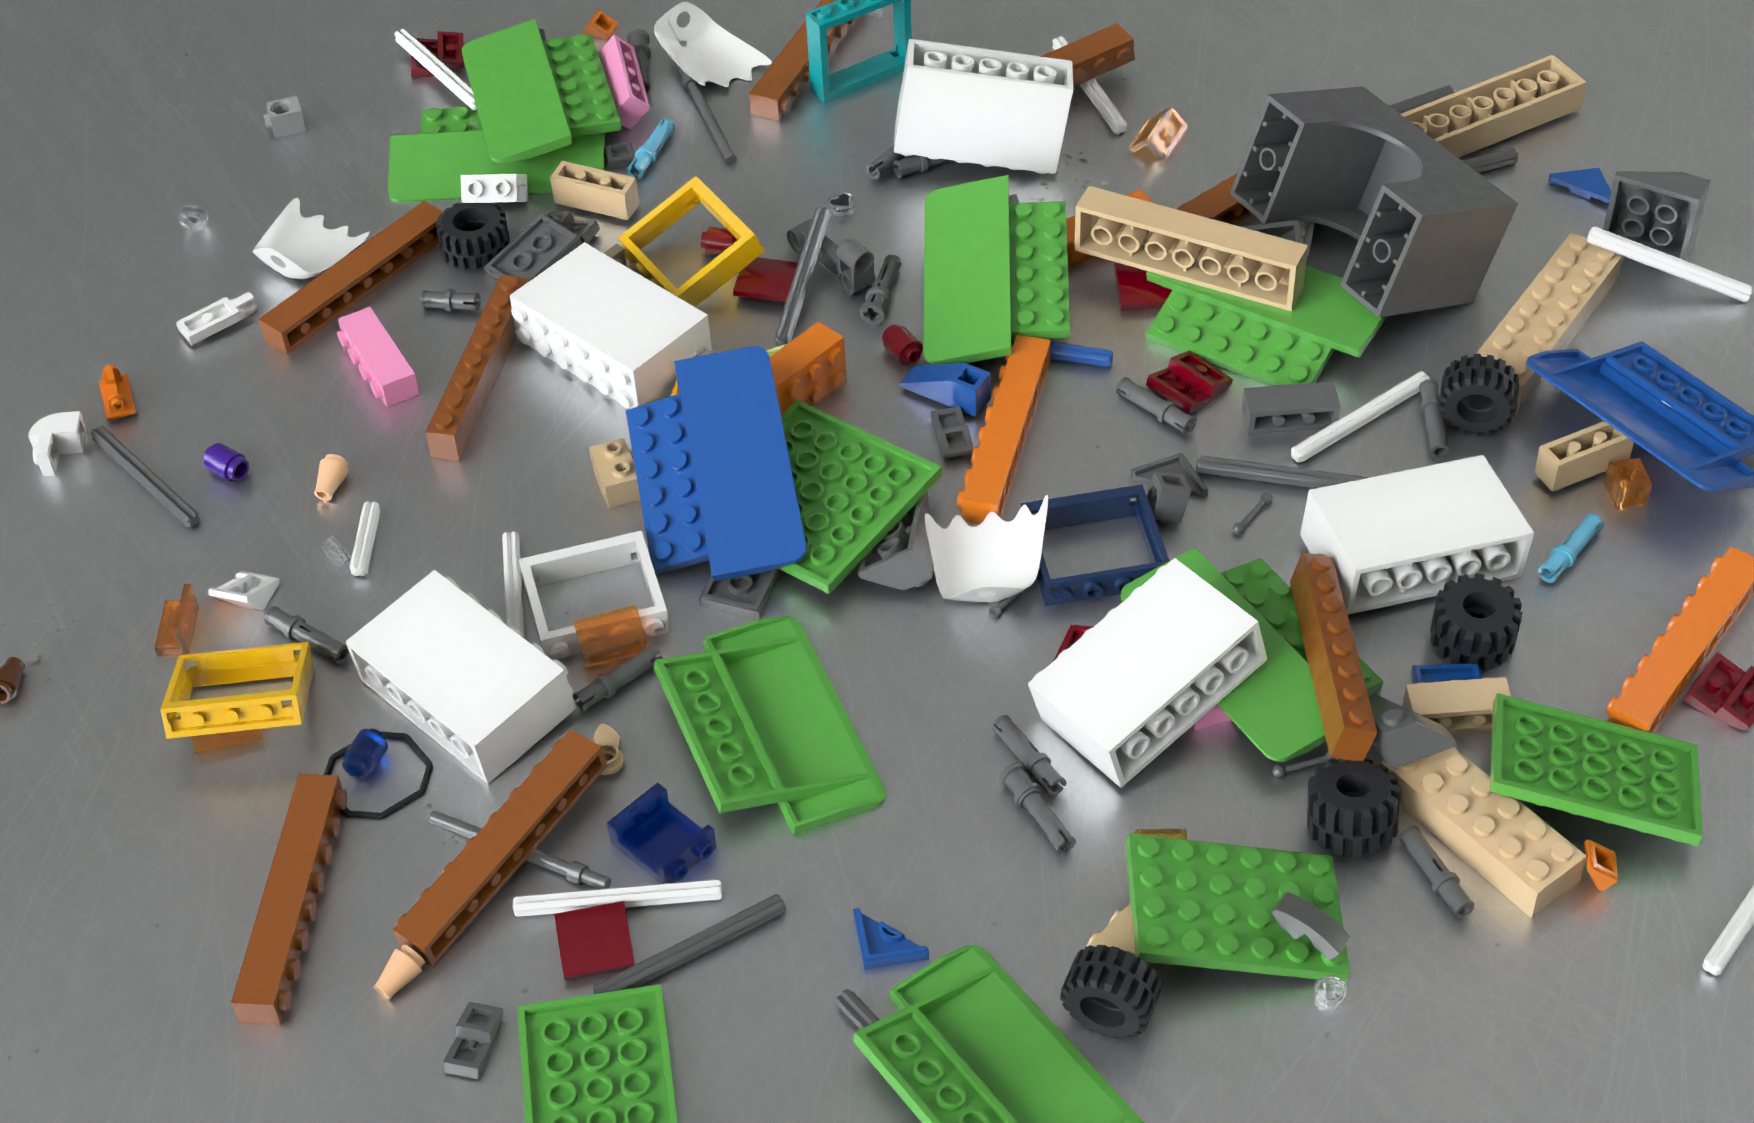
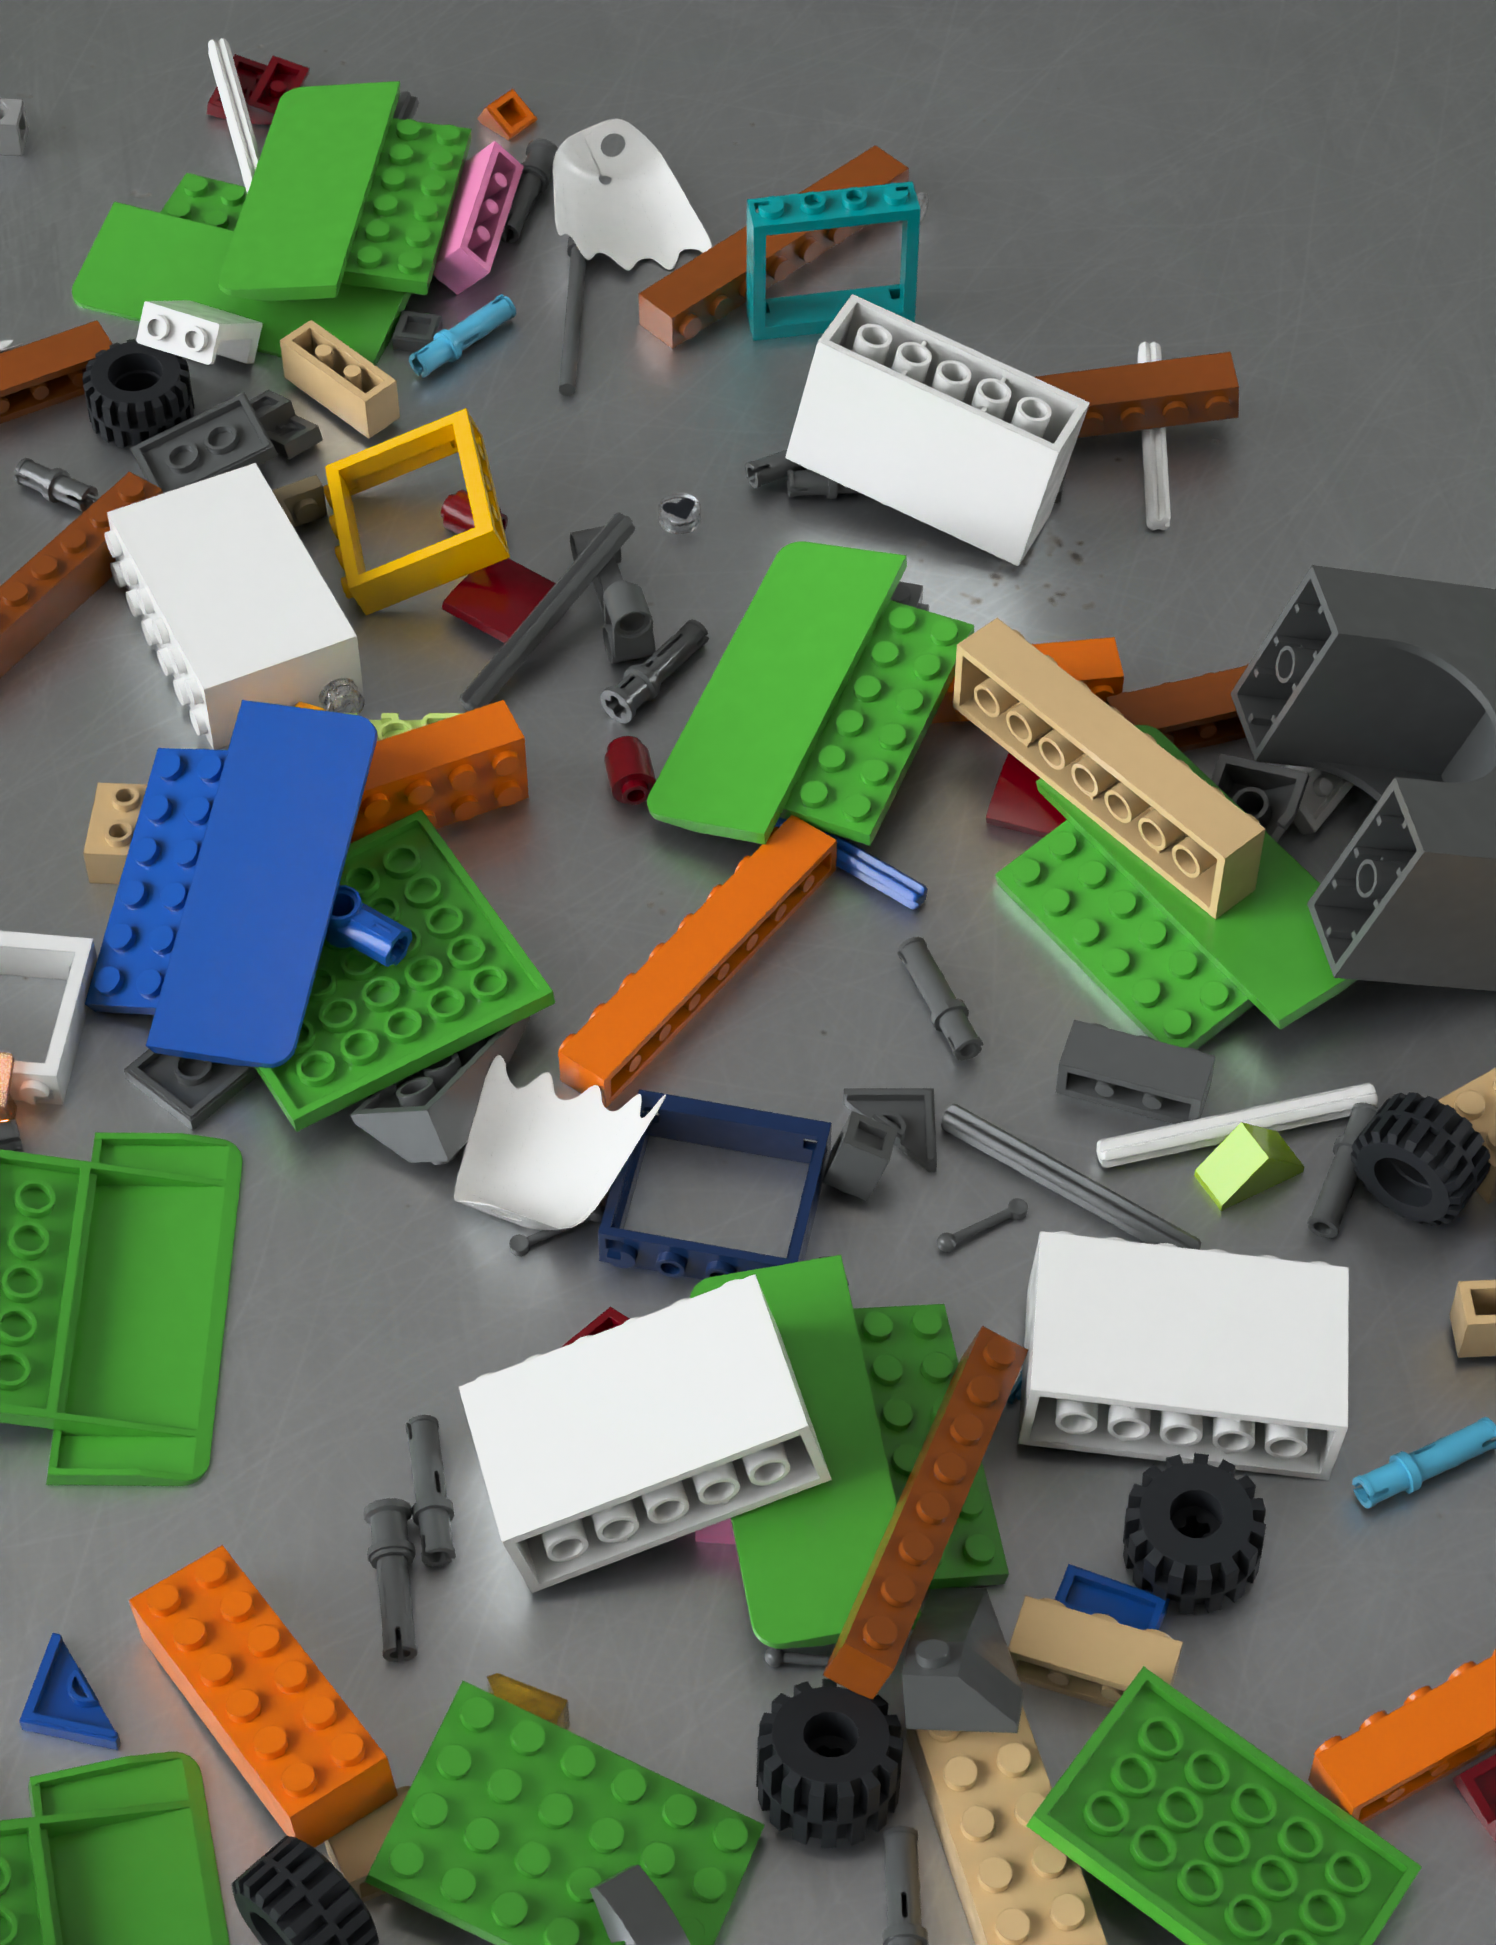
camera: 20 degrees right, 5 degrees up
blue slope [899,363,991,417] -> none
dark grey slope [931,406,974,458] -> none
clear orange panel [1129,106,1188,161] -> none
dark red slope [1146,350,1233,414] -> none
none -> orange brick [128,1545,398,1848]
none -> blue piece [325,885,412,967]
none -> slope [1194,1122,1305,1211]

